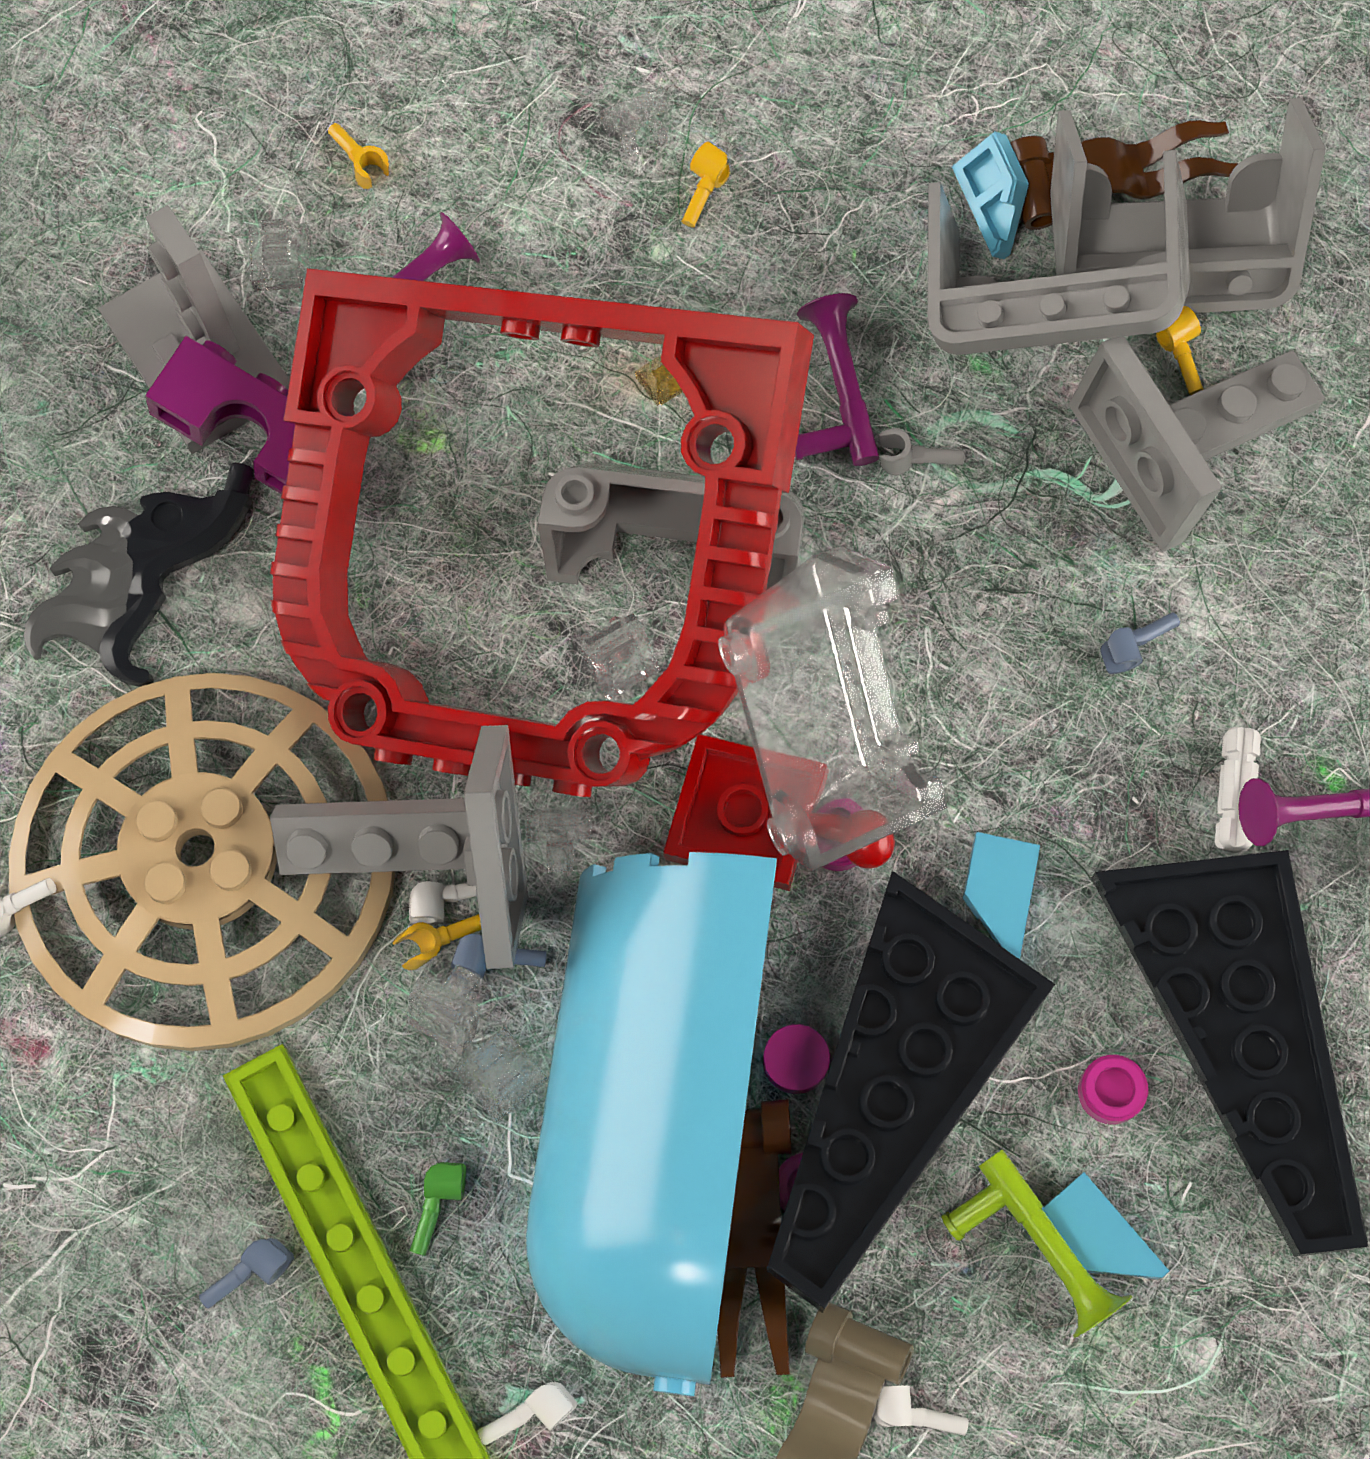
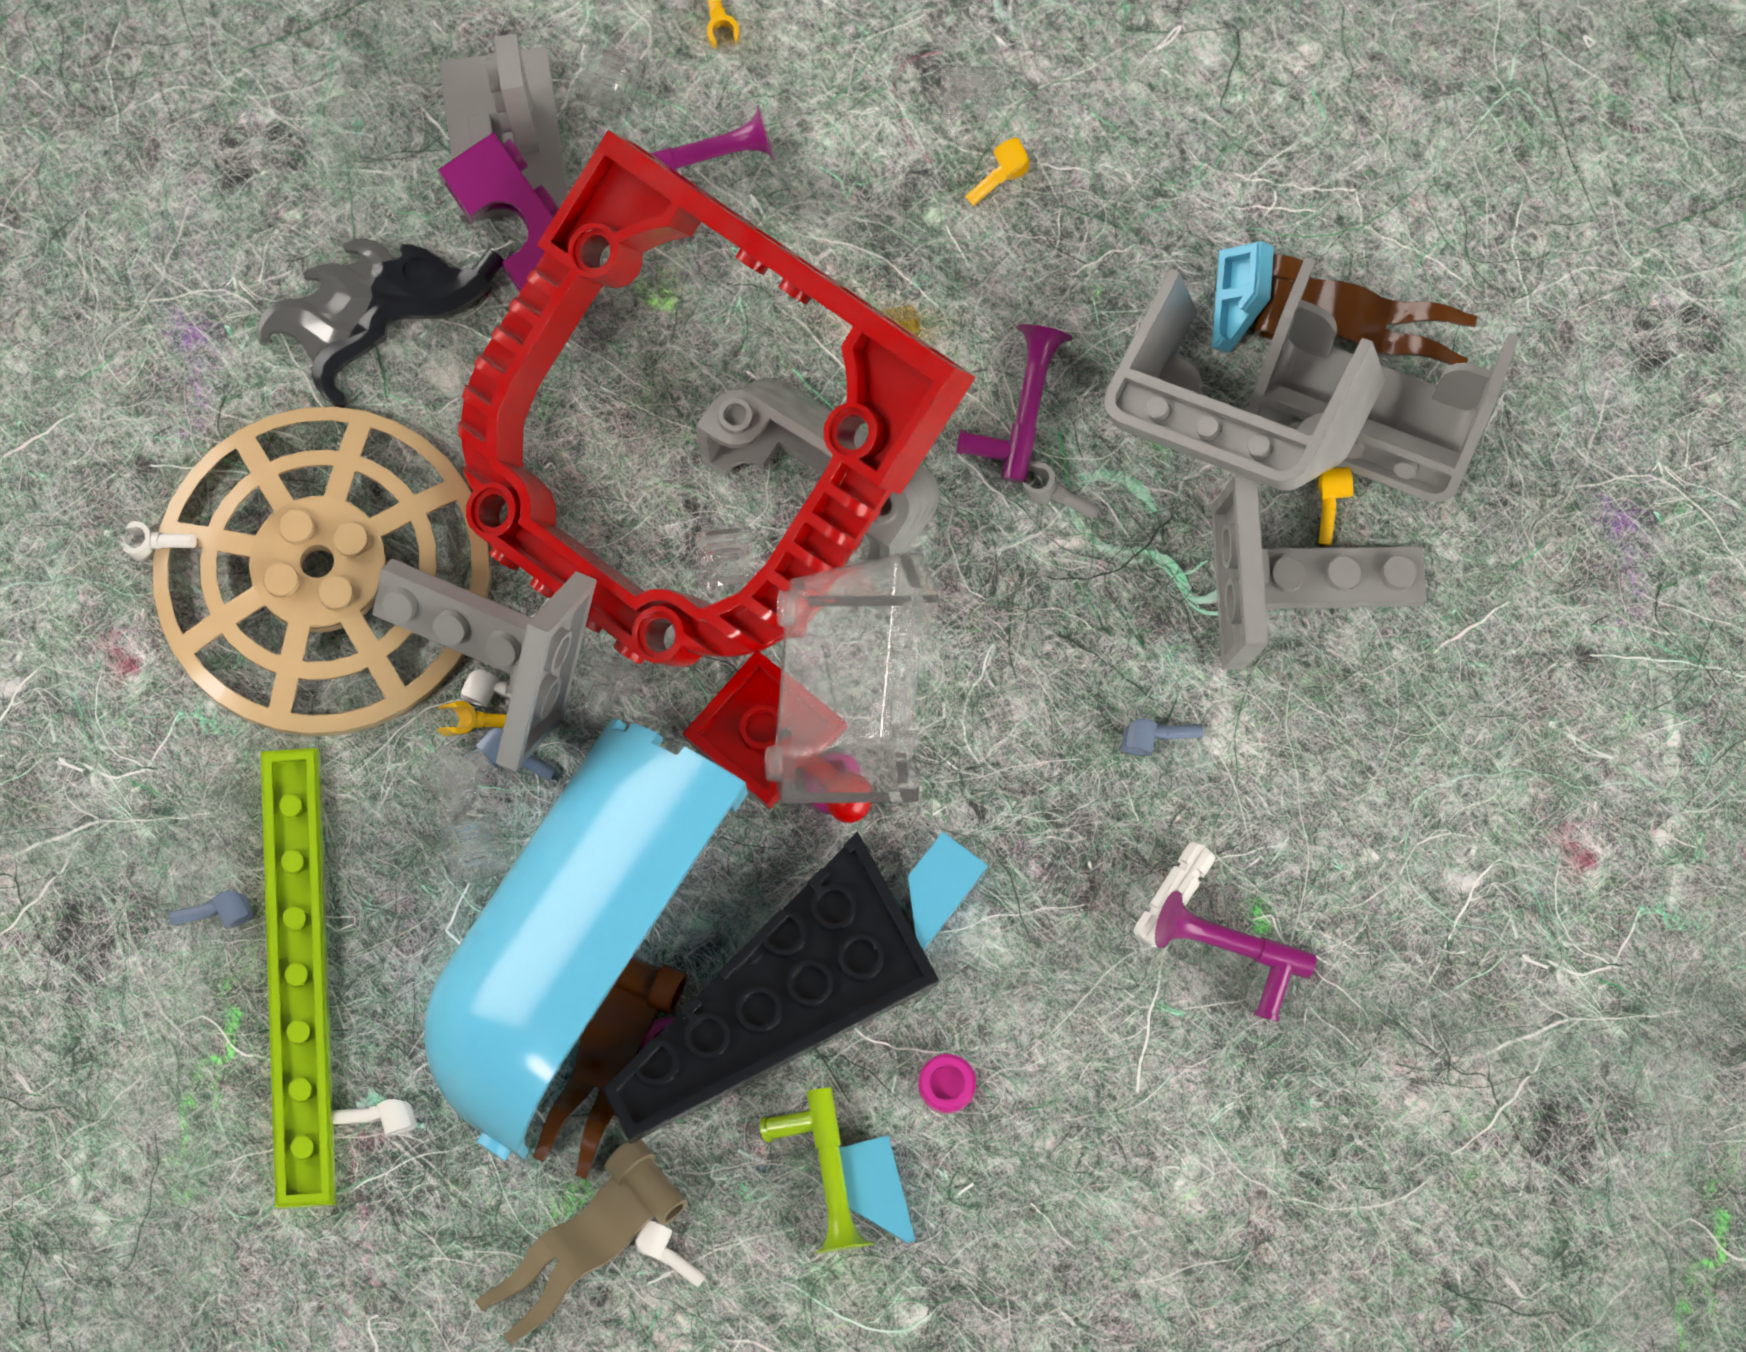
camera: 25 degrees right, 5 degrees up
bright green hand [409,1162,467,1256] -> none
dark pink tile [763,1024,830,1094] -> none
black wing [1091,850,1369,1257] -> none

